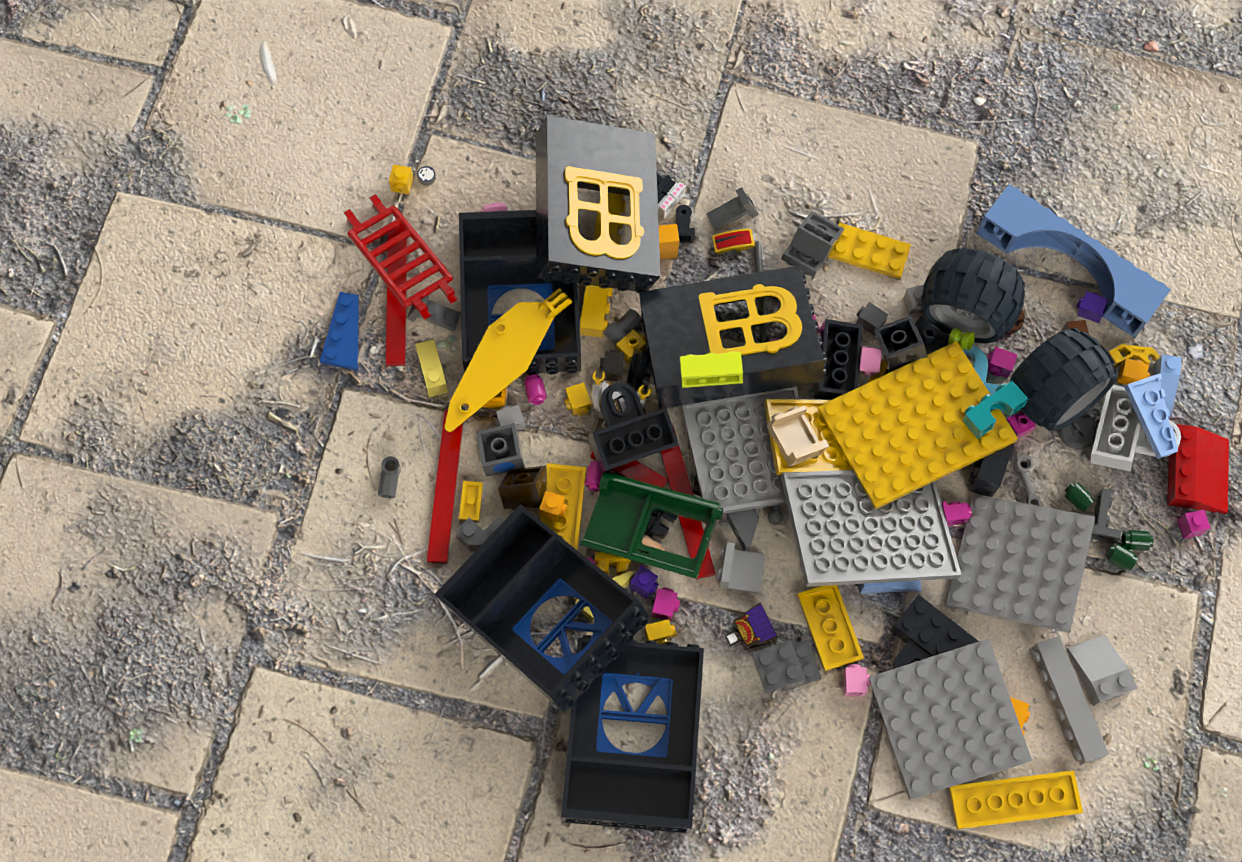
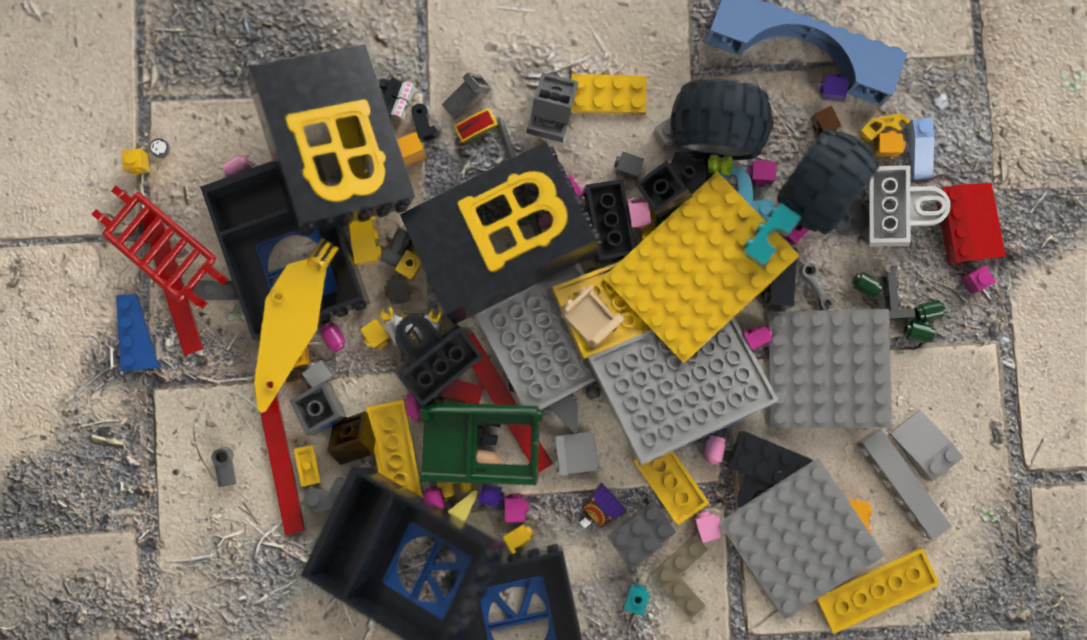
camera: 10 degrees left, 15 degrees up
light yellow slope [415,339,448,397] -> none
light orange brick [539,491,568,522] -> none
black plate [626,348,650,391] -> none
neon yellow brick [680,351,743,388] -> none
light blue wing [1124,373,1178,459] -> none
none -> teal brick [623,583,650,616]
none -> dark tan plate [651,534,708,619]
none -> bright pink brick [703,435,726,465]

